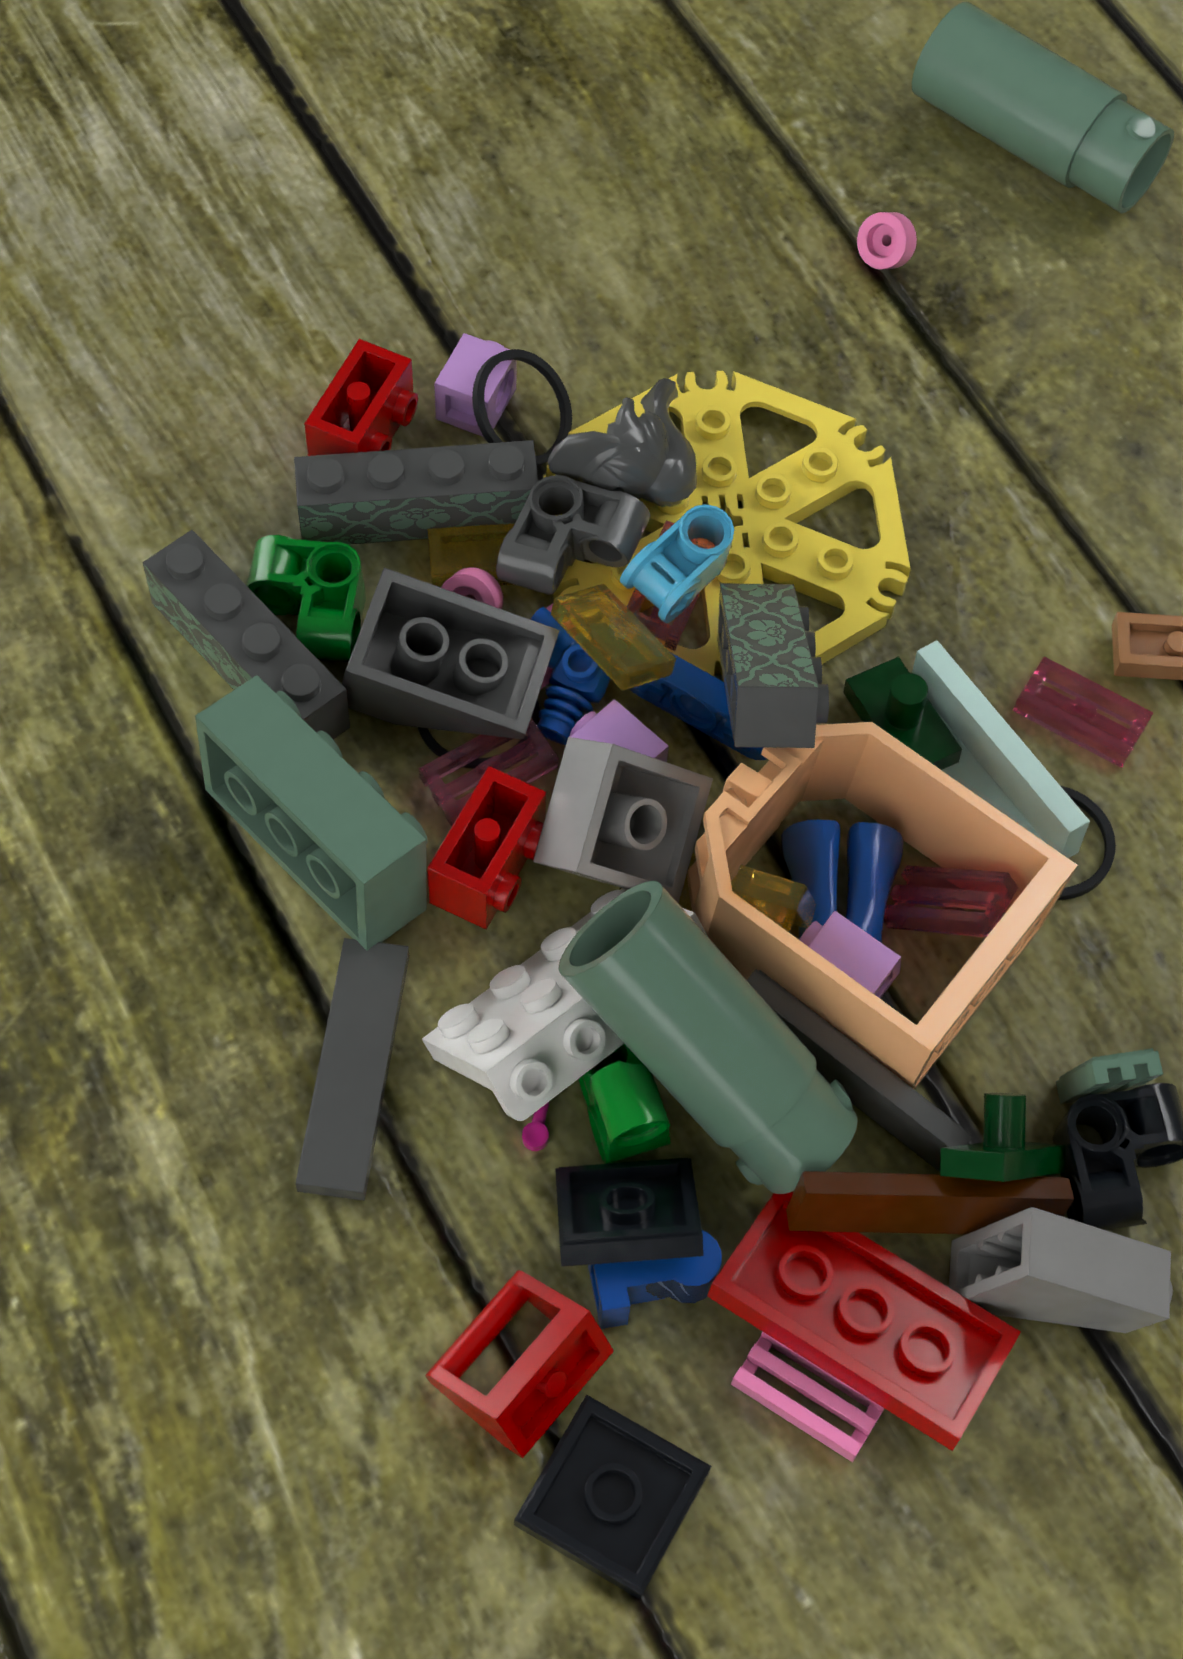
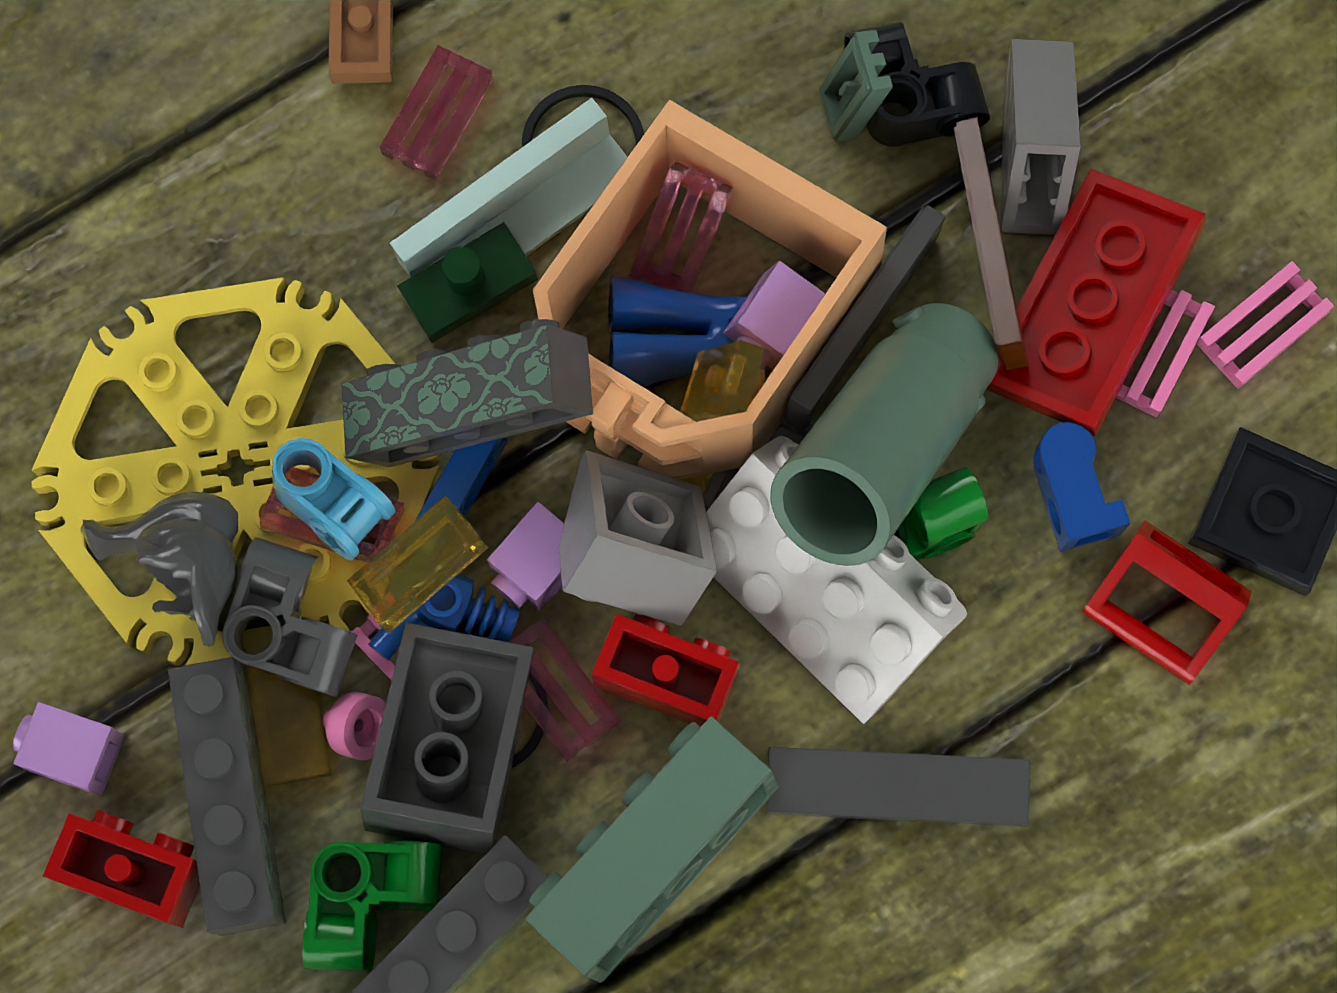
camera: 90 degrees left, 15 degrees up
black piece [472,349,572,466] -> none
black tile [555,1158,704,1267] -> none
dark green tile [940,1093,1066,1182] -> none
none -> bright pink tile [1196,261,1335,389]

